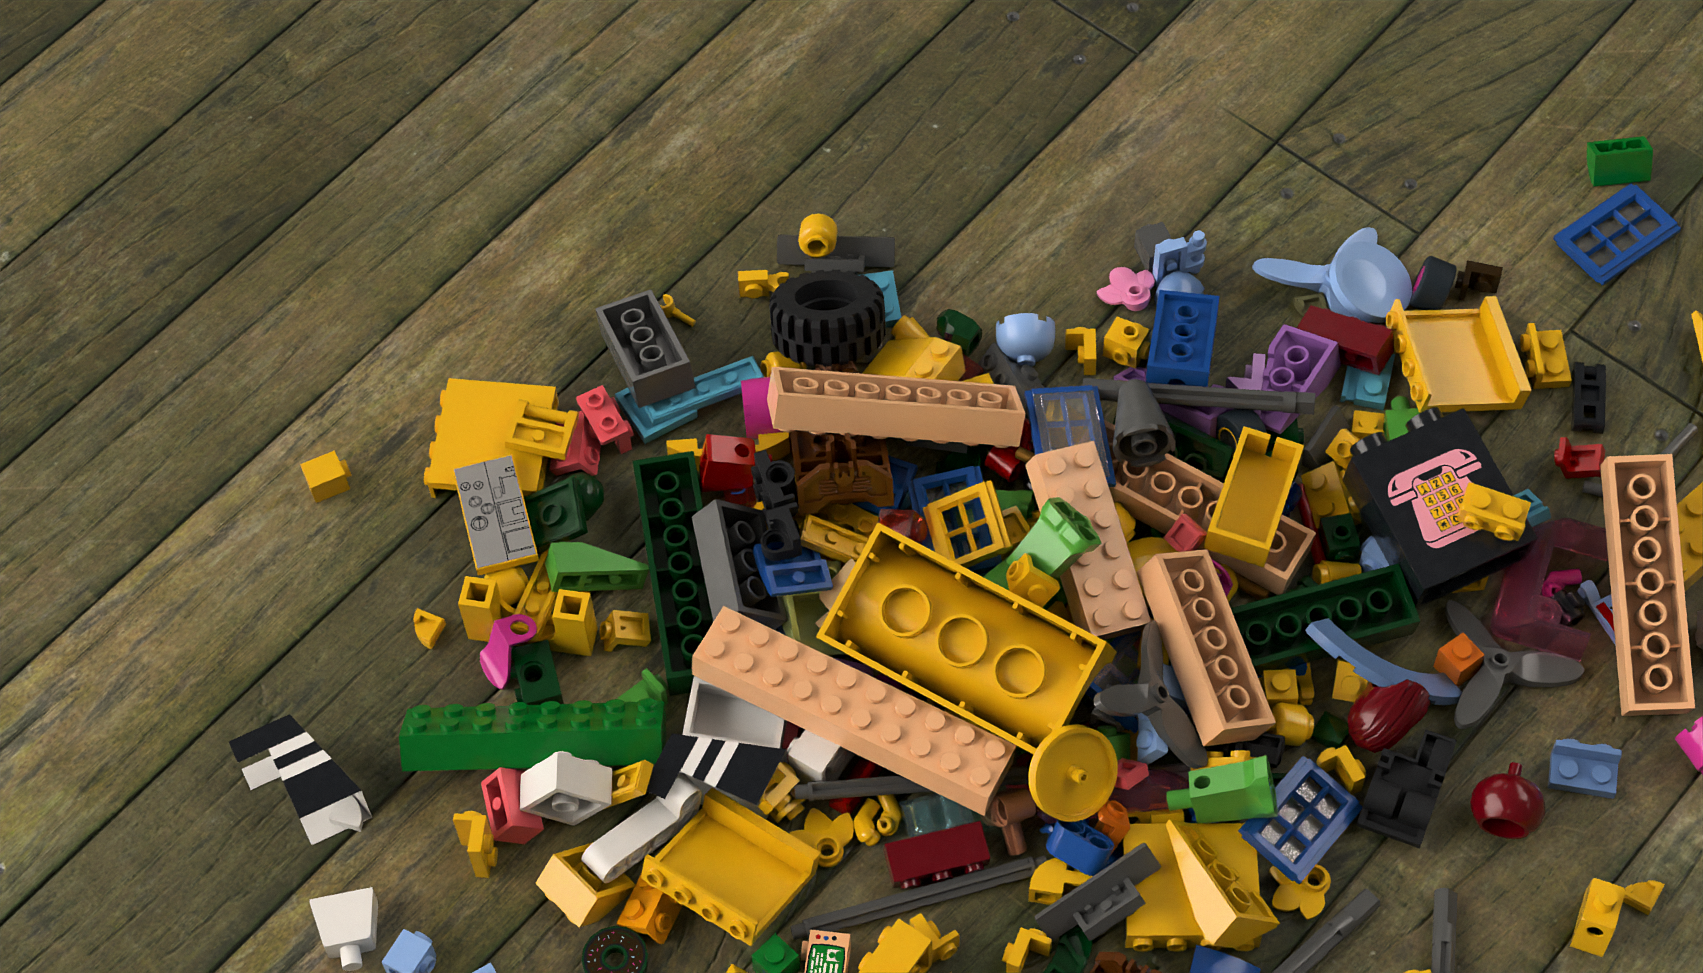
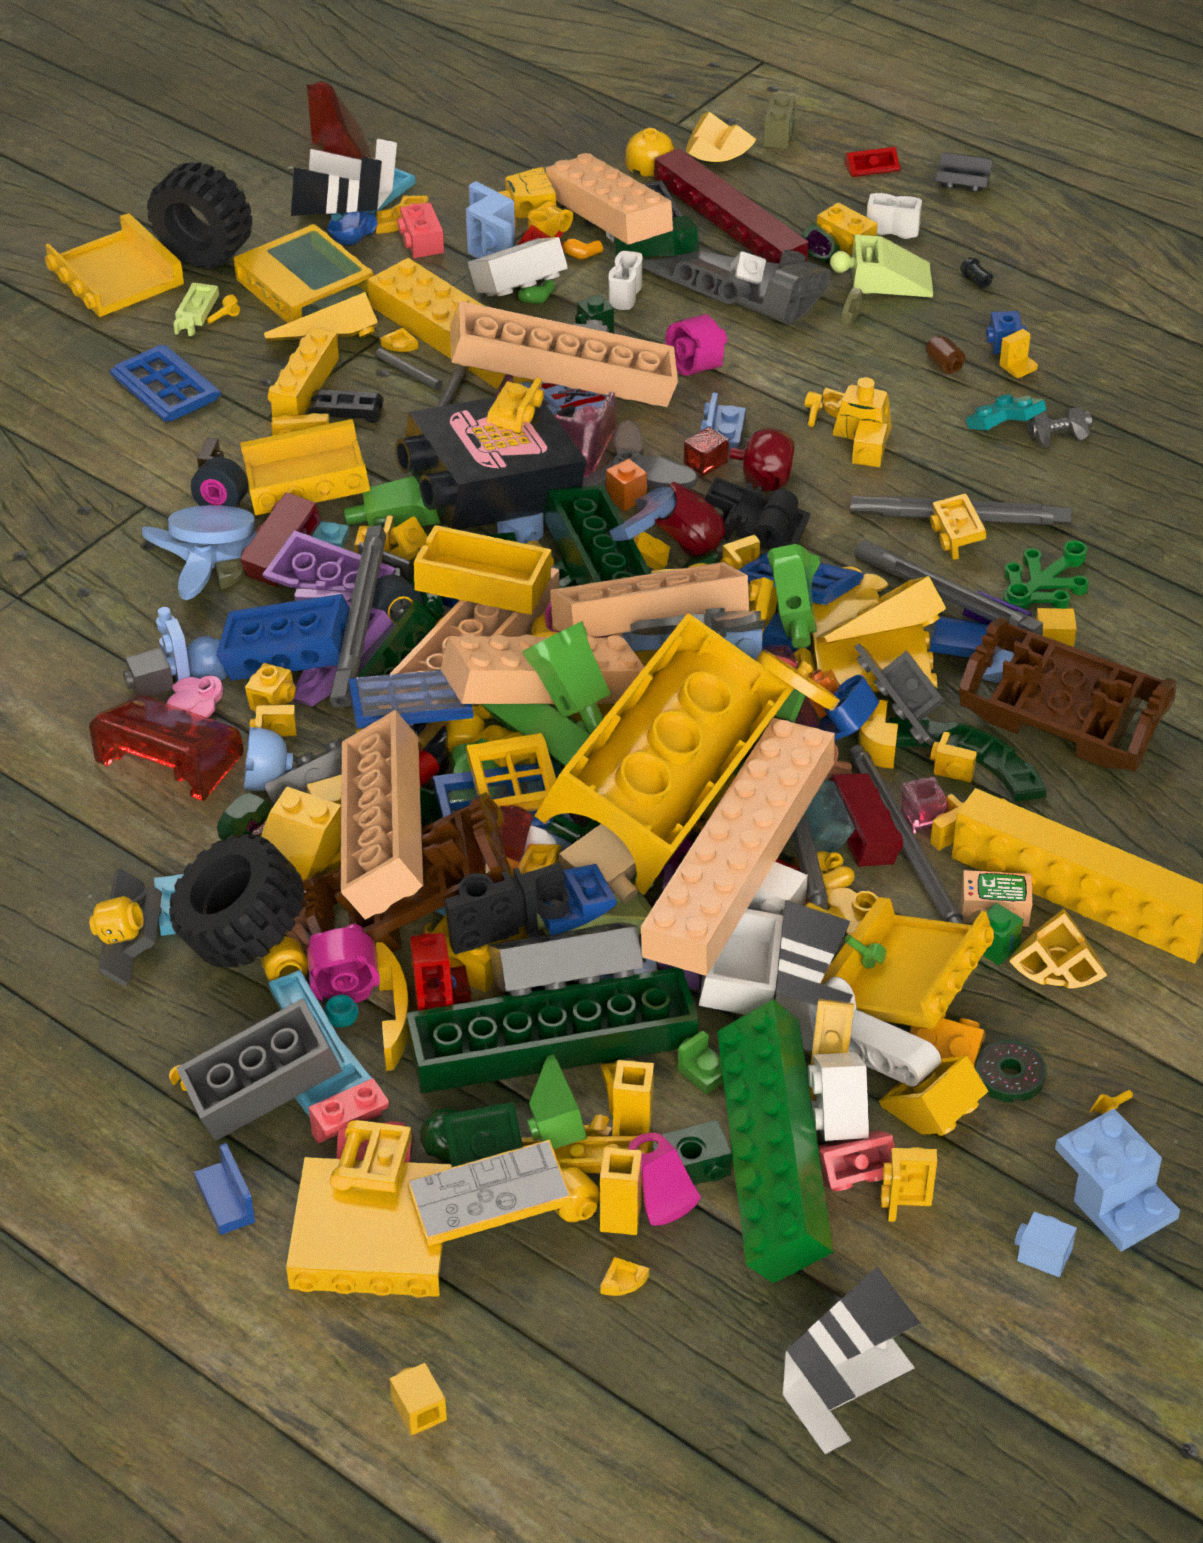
camera: 95 degrees left, 15 degrees down
white torso [309,887,378,971] -> none
yellow plate [738,270,789,298] -> none
yellow bracket [1006,553,1060,608] -> none
dark grey cone [1113,379,1176,467] -> none
coral tile [1163,514,1207,552] -> none
red bracket [1554,437,1606,479] -> none
green brick [1587,136,1653,187] -> none
none -> clear red windscreen [89,695,244,801]
none -> panel [194,1143,255,1235]
none -> yellow brick [268,327,339,417]
none -> teal plate [324,995,359,1028]
none -> clear red brick [684,426,729,477]
none -> yellow hand [804,391,823,427]
none -> bright green hand [845,935,887,968]
none -> yellow brick [852,420,888,467]
none -> clear pink brick [901,776,948,833]

